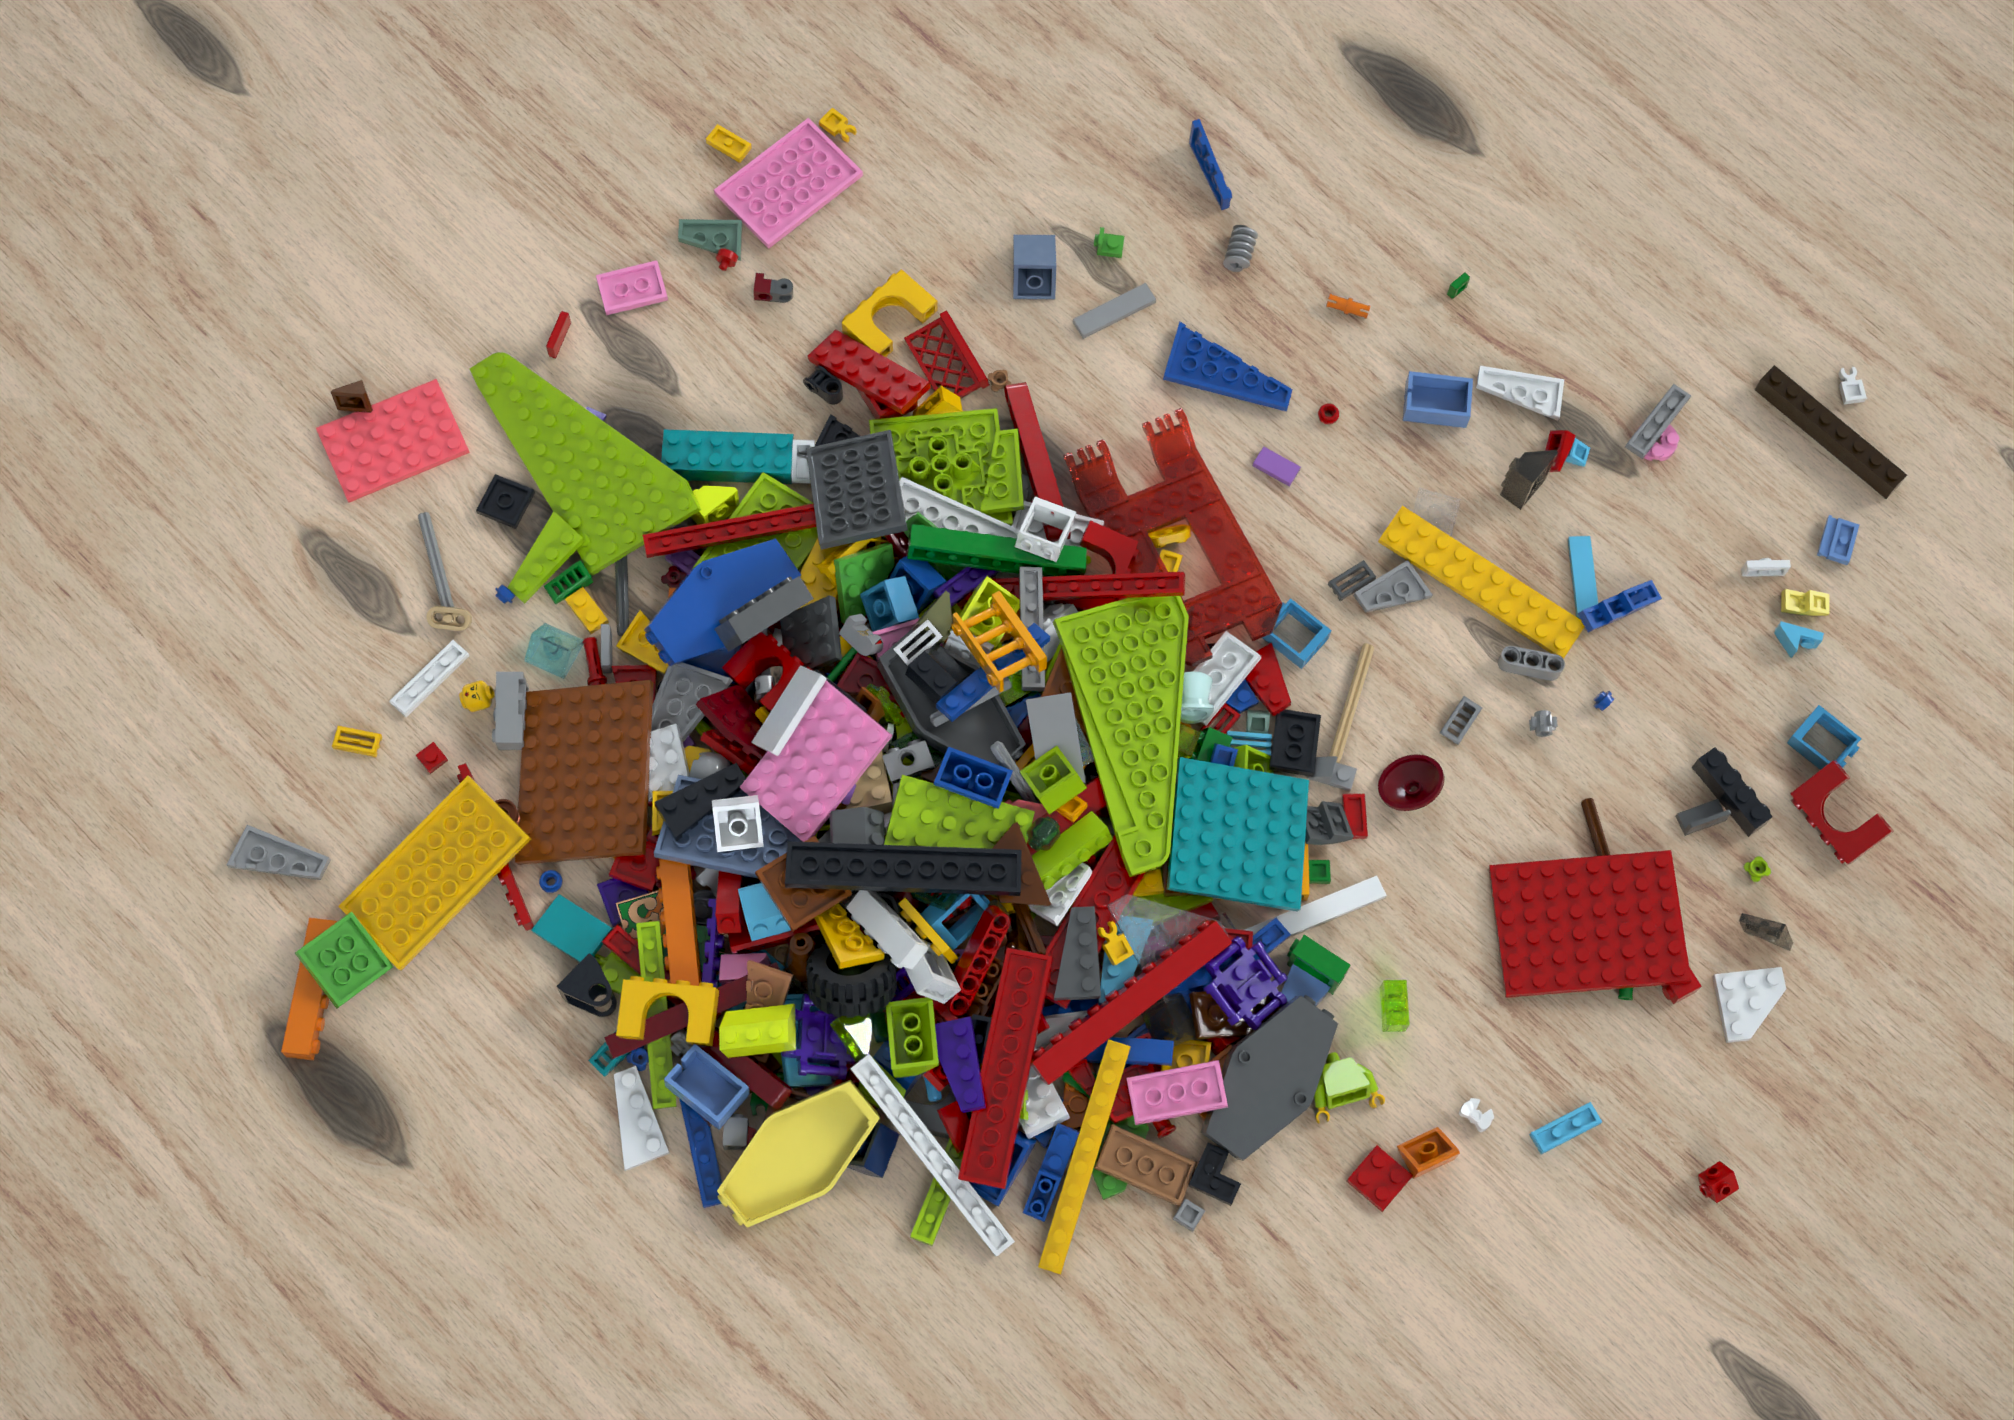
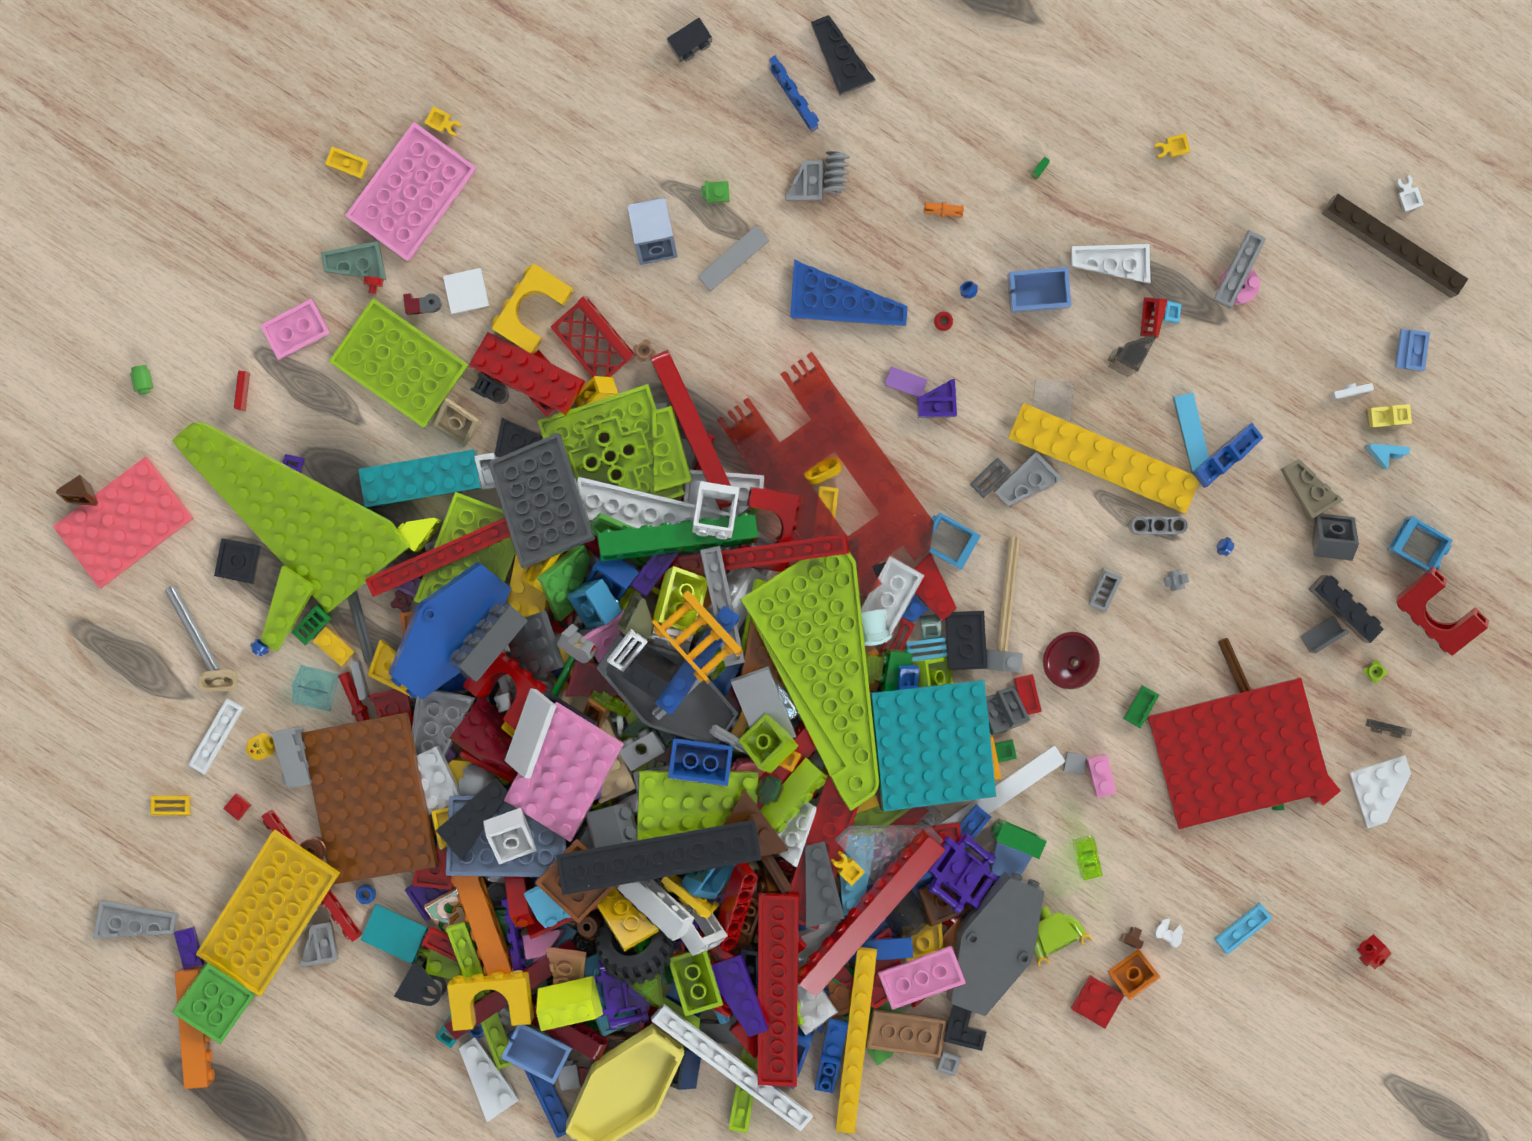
camera: 10 degrees left, 20 degrees up
none -> bright green brick [130,365,153,395]
none -> dark purple plate [174,926,204,970]
none -> light grey wing [300,921,339,967]
none -> lime plate [329,298,469,428]
none -> tan slope [434,398,482,446]
none -> white tile [443,268,490,315]
none -> black brick [667,17,712,62]
none -> light grey wing [785,160,823,201]
none -> black wing [811,15,876,96]
none -> dark purple wing [917,379,957,418]
none -> blue plate [960,281,978,299]
none -> light grey tile [1063,751,1087,775]
none -> bright pink brick [1086,754,1117,798]
none -> reddish brown tile [1119,927,1144,949]
none -> green plate [1123,685,1159,729]
none -> yellow plate [1153,133,1191,159]
none -> dark tan wing [1280,459,1343,520]
none -> dark grey slope [1312,513,1359,561]

